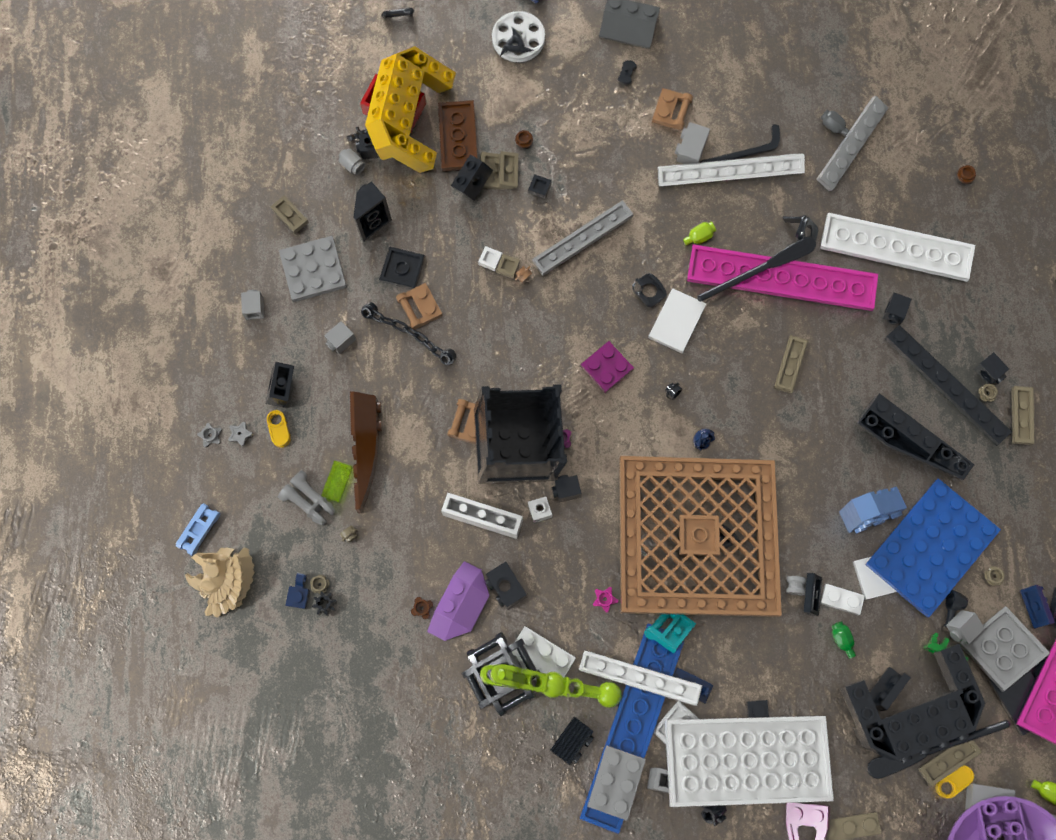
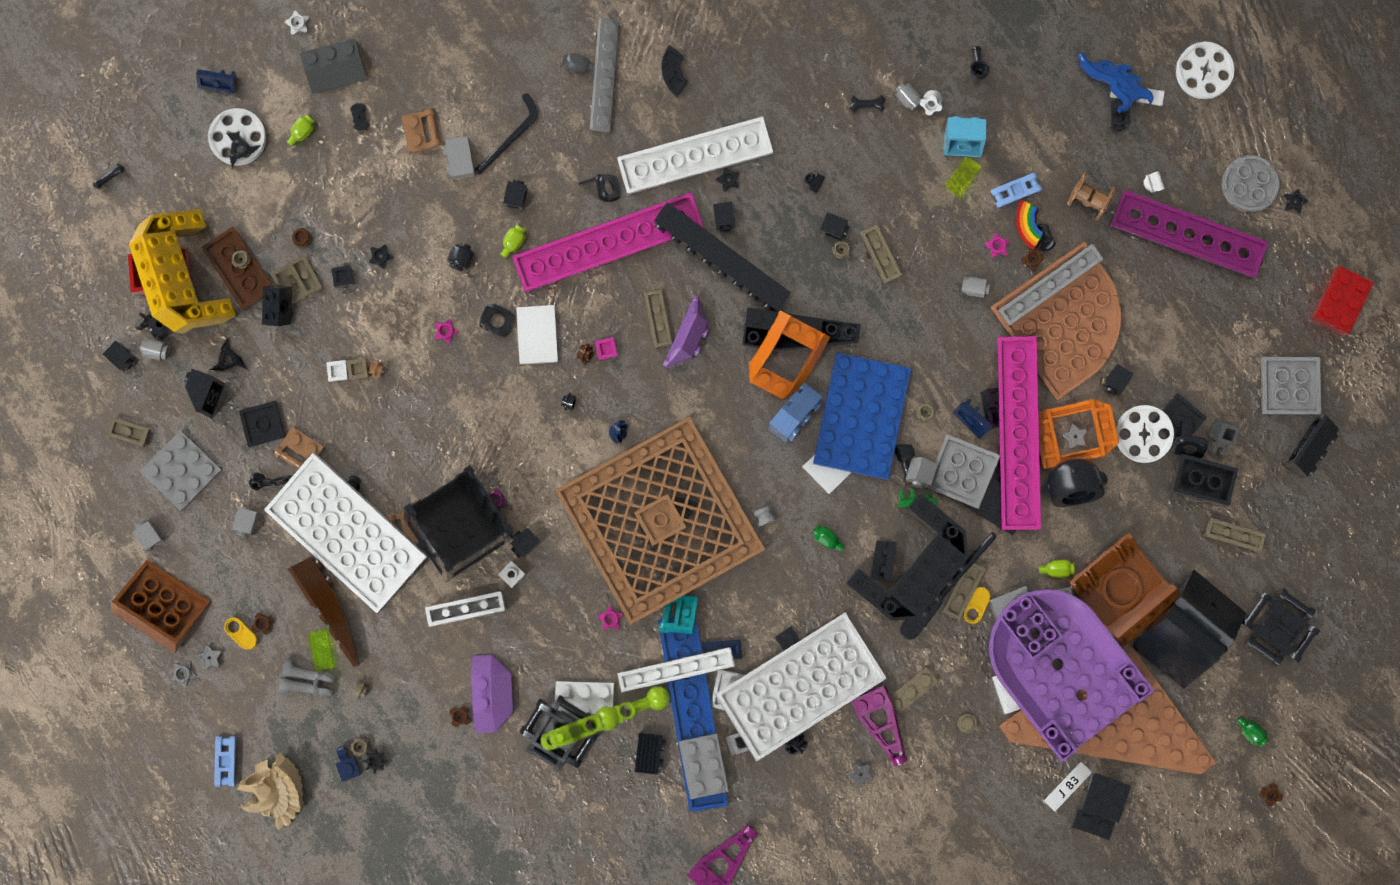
camera: 30 degrees left, 10 degrees up
black brick [265,362,294,408] -> none
black brick [485,561,527,610] -> none
light grey plate [532,200,633,276] -> none
magenta plate [580,341,634,394] -> none
white plate [658,153,805,186] -> none
black piece [697,236,816,302] -> none
black tile [804,573,822,616] -> none
white plate [820,584,865,616] -> none
black plate [885,325,1012,446] -> none
reddish brown plate [957,165,976,183] -> none
none -> black brick [102,340,136,372]
none -> dark orange slope [111,560,210,653]
none -> black piece [209,338,247,370]
none -> dark tan plate [232,250,251,269]
none -> reddish brown plate [252,613,274,635]
none -> white plate [264,452,428,613]
none -> lime plant [287,114,315,147]
none -> black plate [369,244,393,269]
none -> dark pink plate [434,319,458,344]
none -> black head [446,242,474,272]
none -> black brick [503,180,528,211]
none -> reddish brown plate [577,344,593,364]
none -> dark pink plate [595,337,618,361]
none -> black brick [653,202,791,312]
none -> black tile [662,45,688,98]
none -> medium lavender wedge [663,295,710,368]
none -> black plate [716,167,740,192]
none -> orange wedge [749,310,830,400]
none -> black plate [804,171,825,194]

